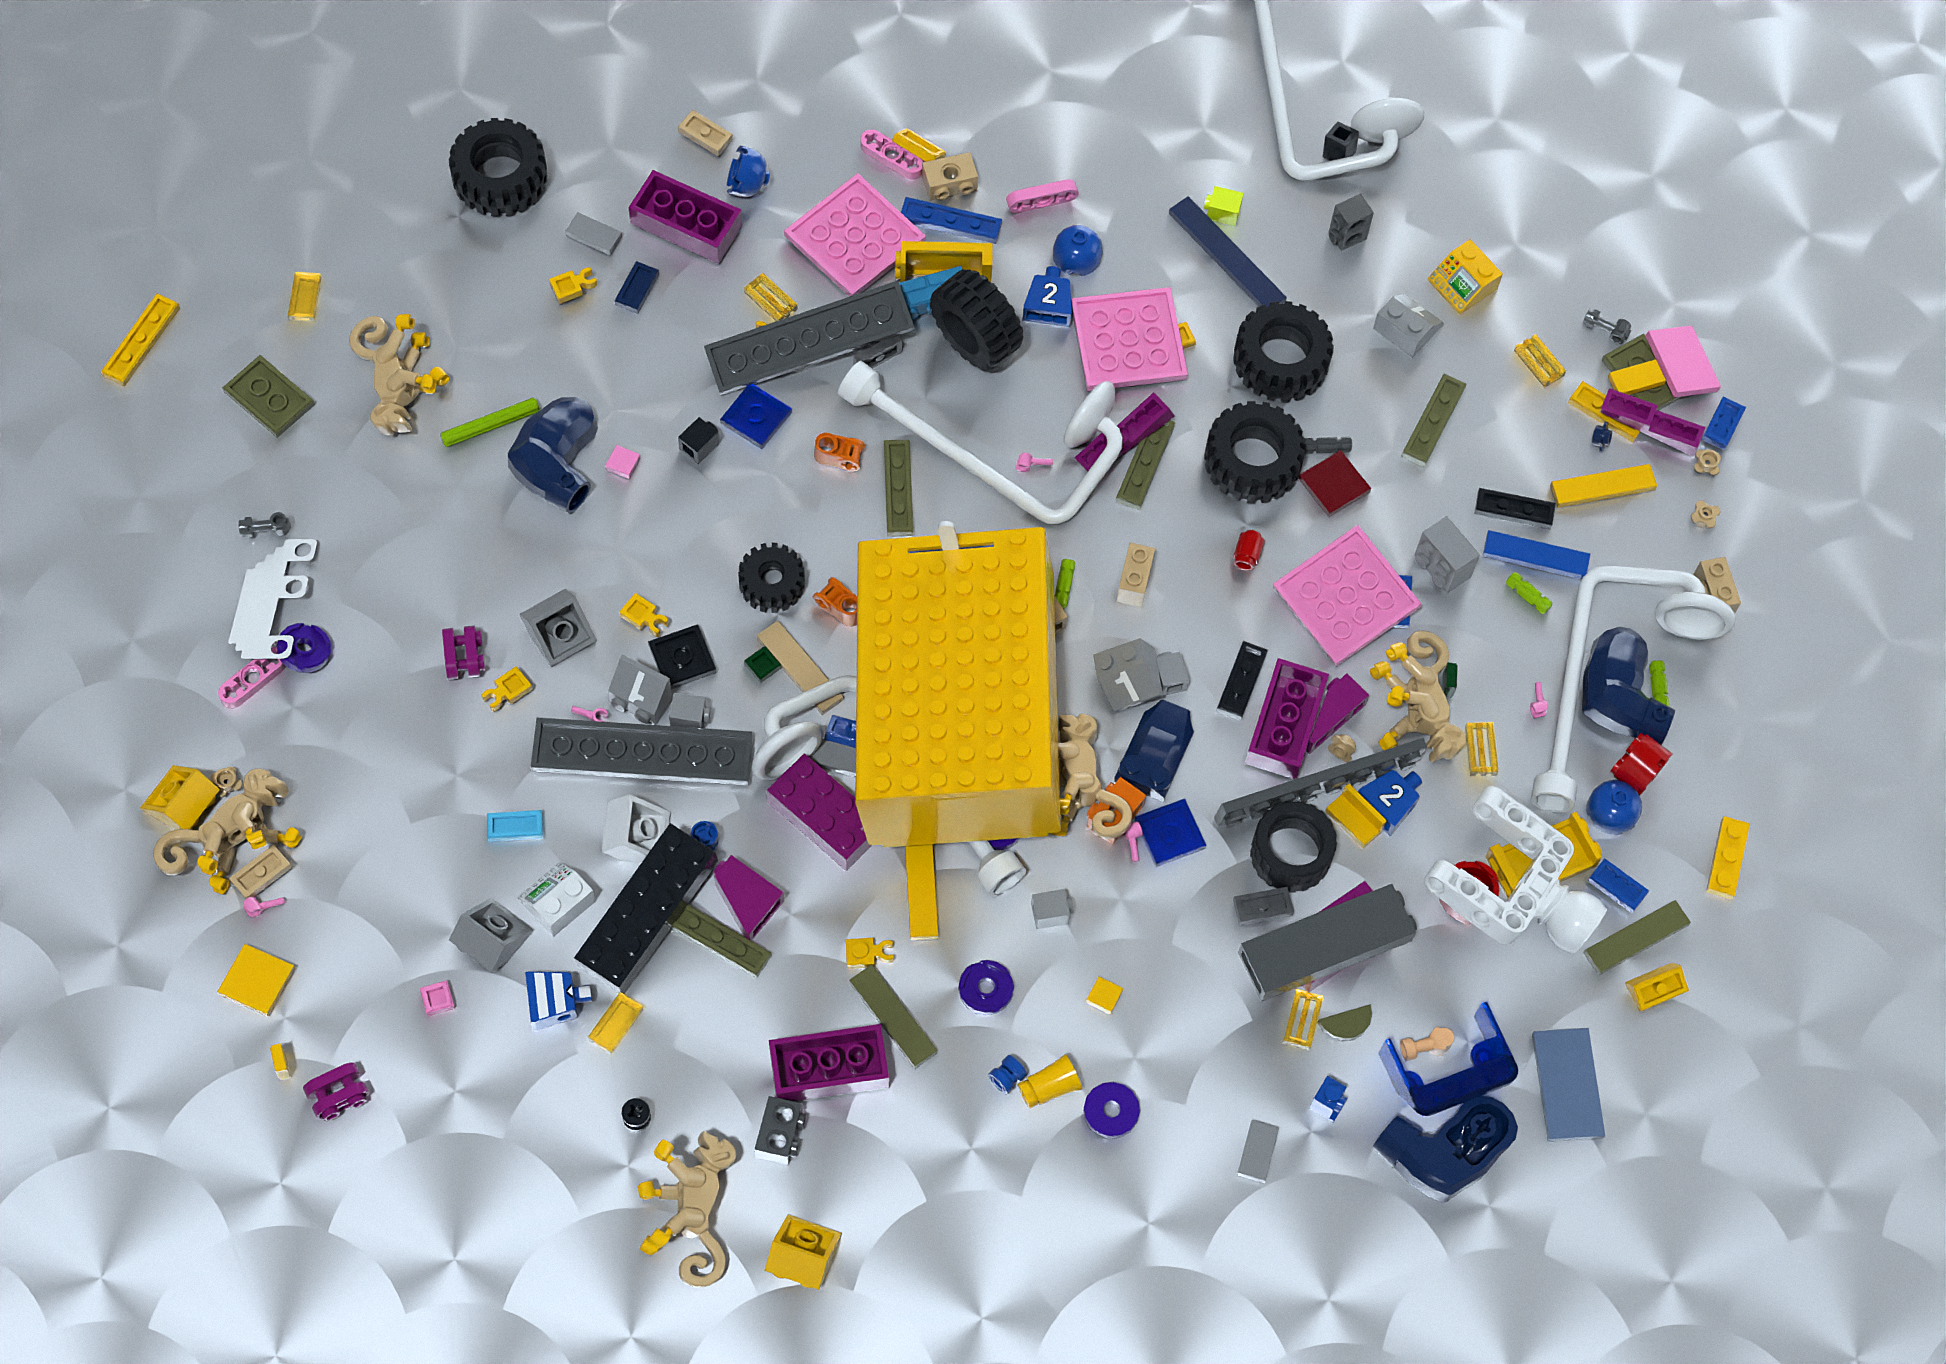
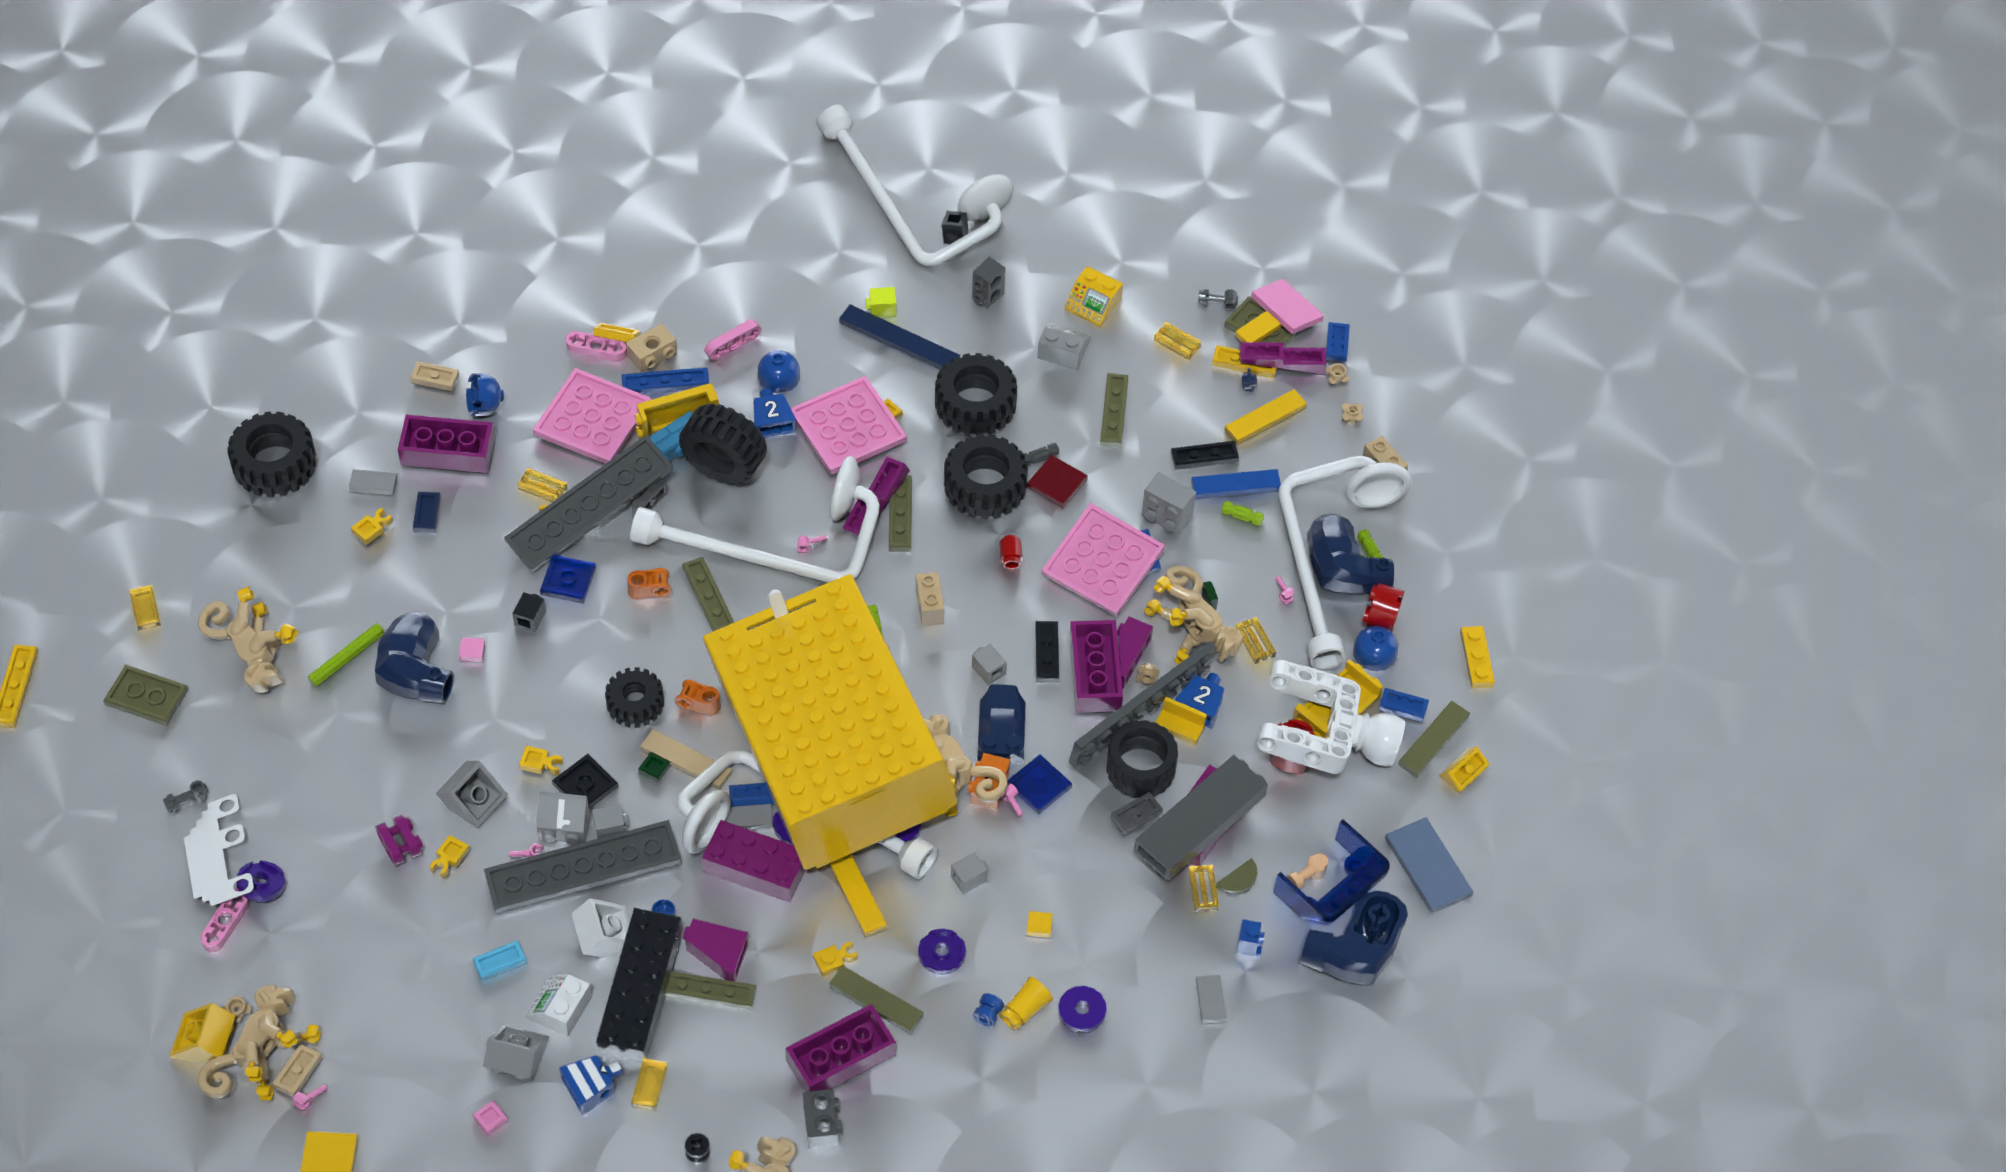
camera: 20 degrees left, 10 degrees down
light grey slope [1093,638,1163,712] -> none

